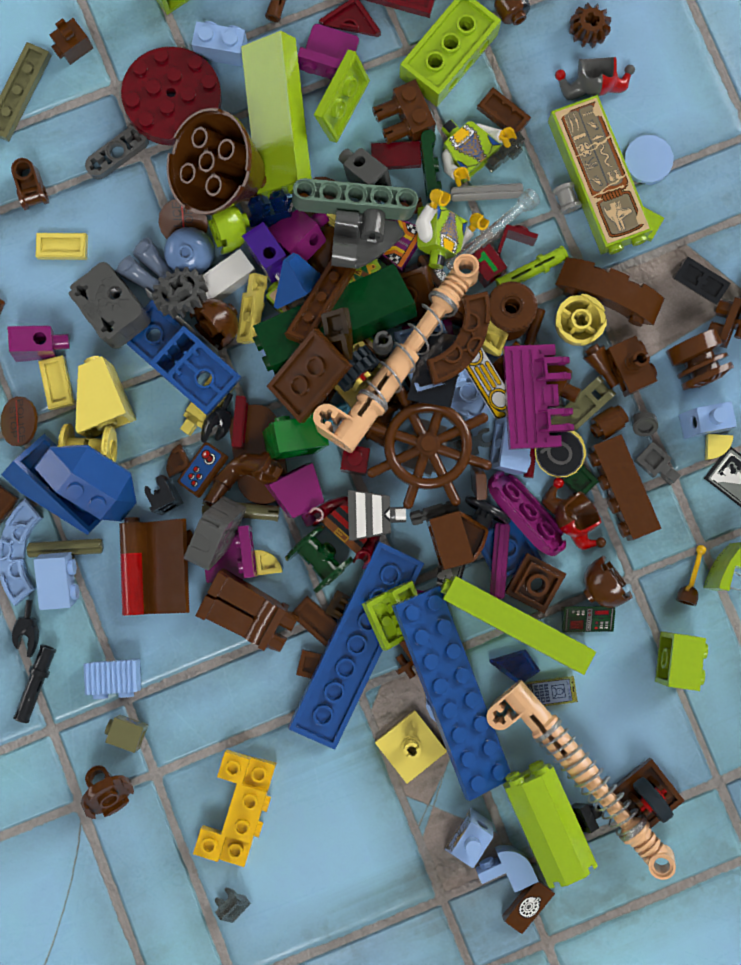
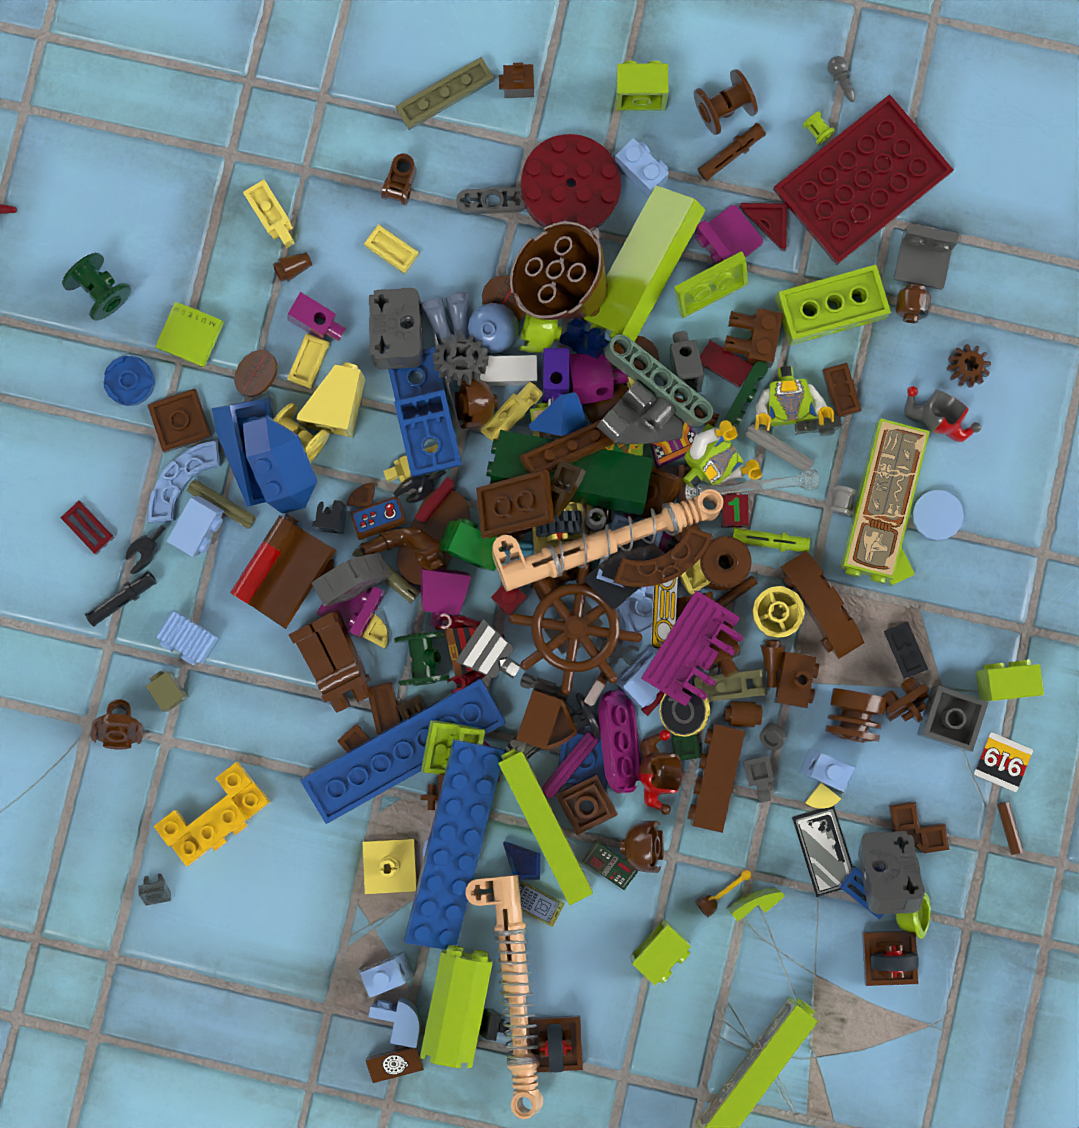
camera: 40 degrees right, 0 degrees up
dark red bracket [497,224,538,256] -> none

